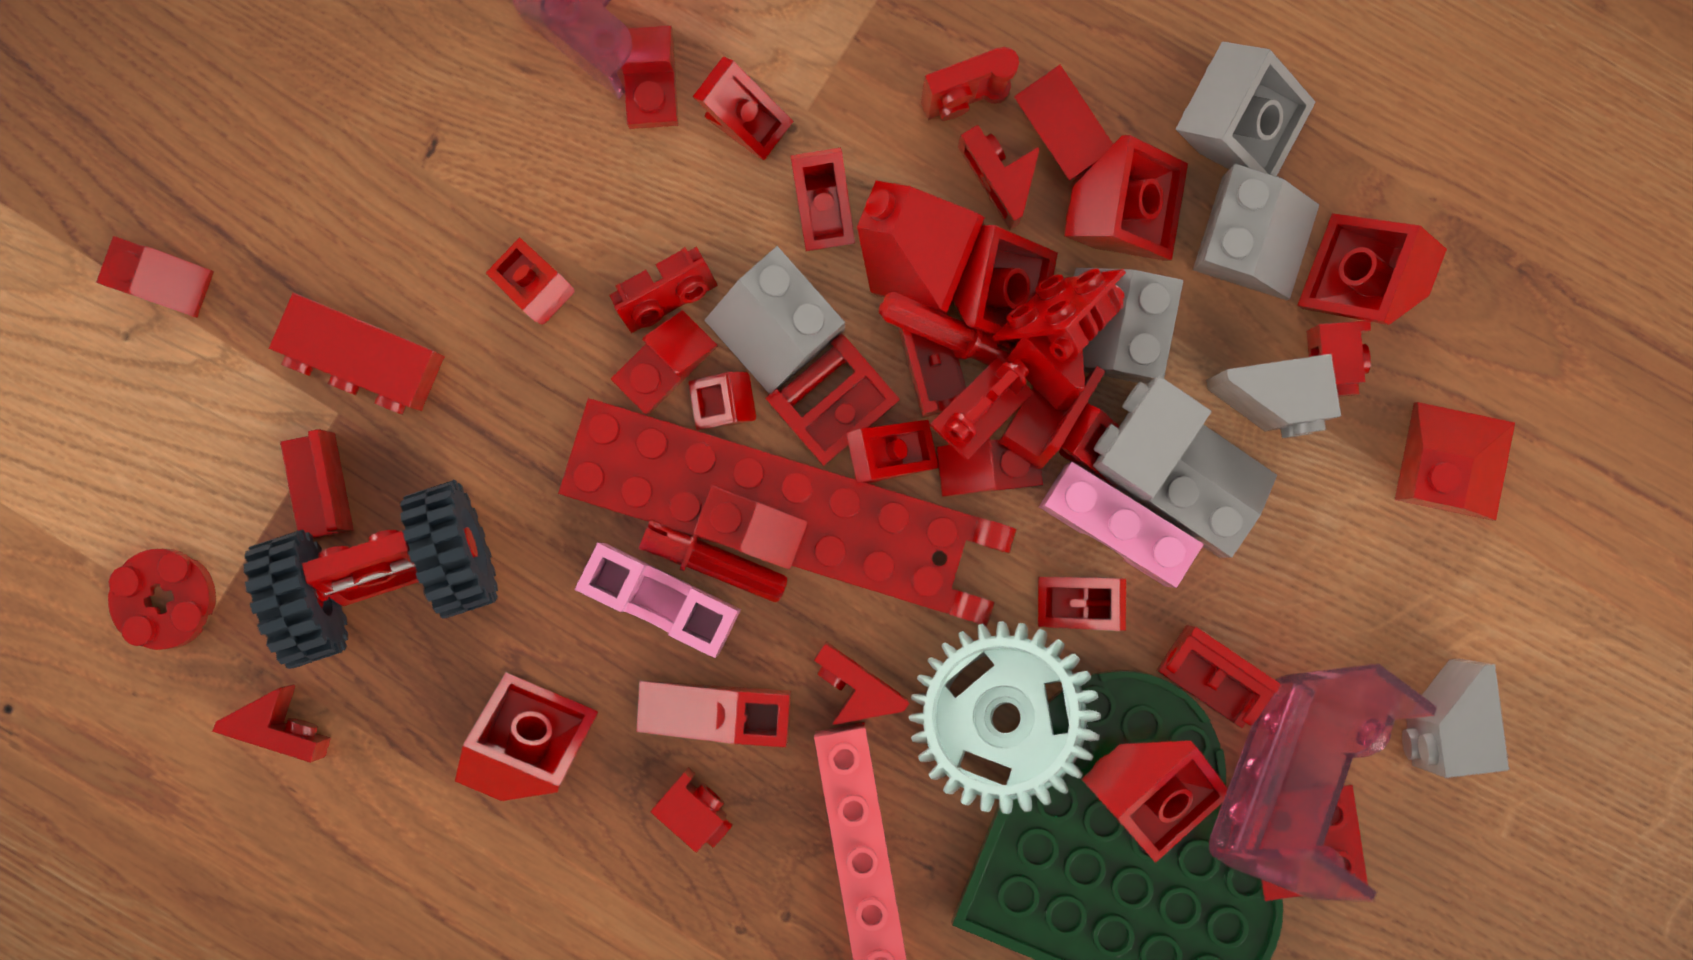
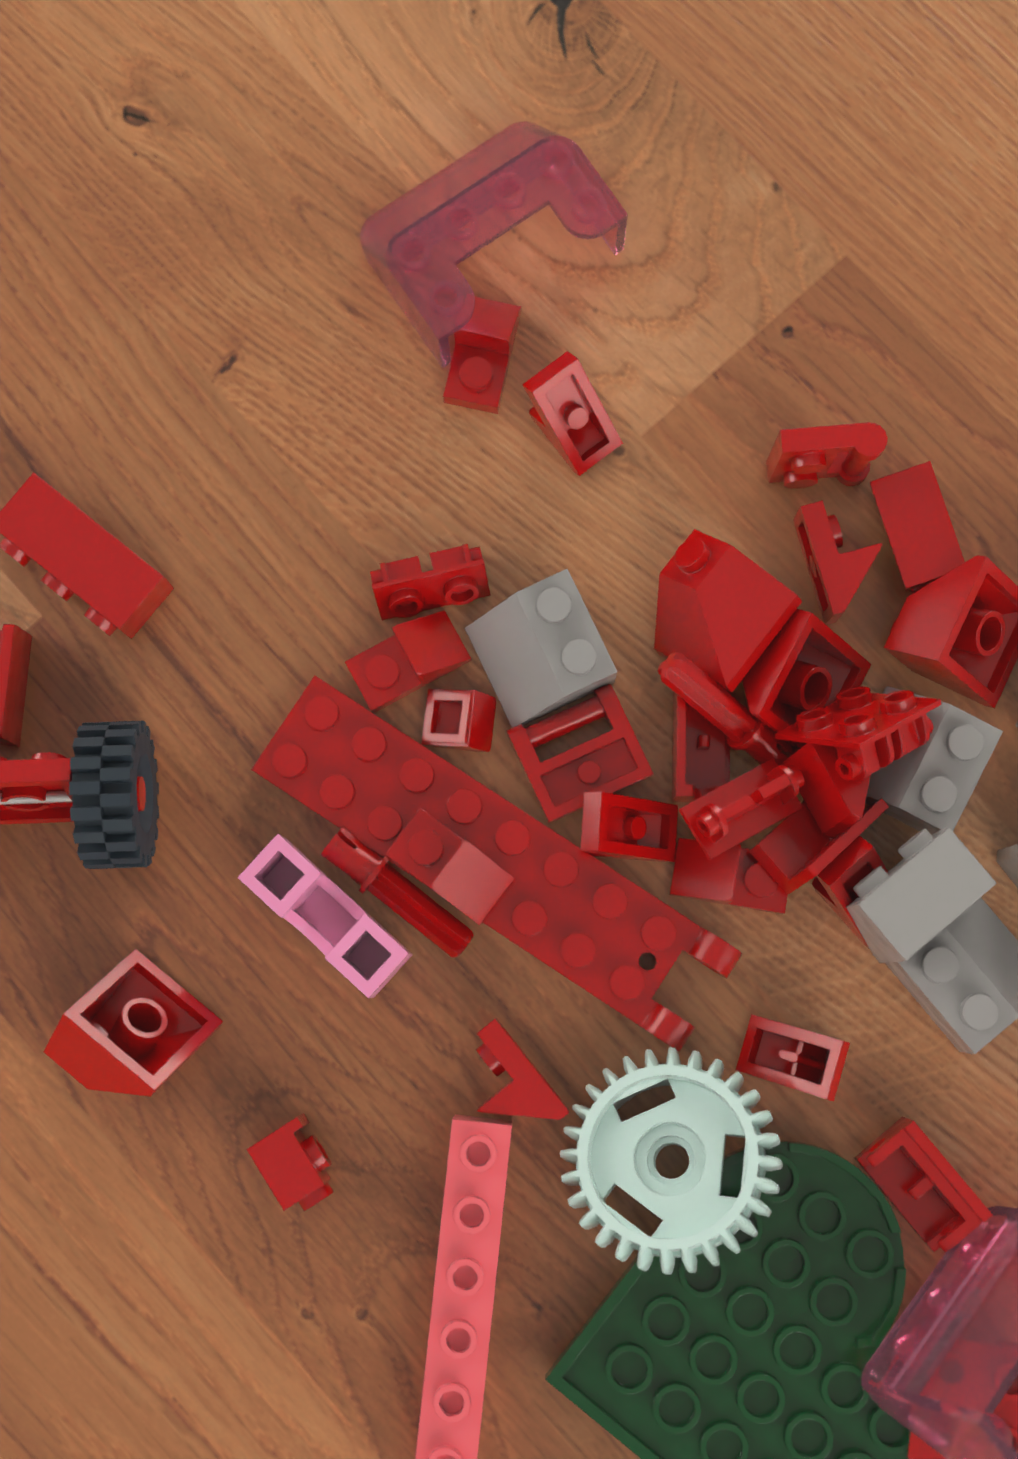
camera: 20 degrees right, 5 degrees down
red slope [486,237,575,325] -> none
slope [636,681,792,747] -> none
red slope [790,147,855,251] -> none
bright pink arch [1039,462,1204,588] -> none
red slope [1082,741,1231,863] -> none

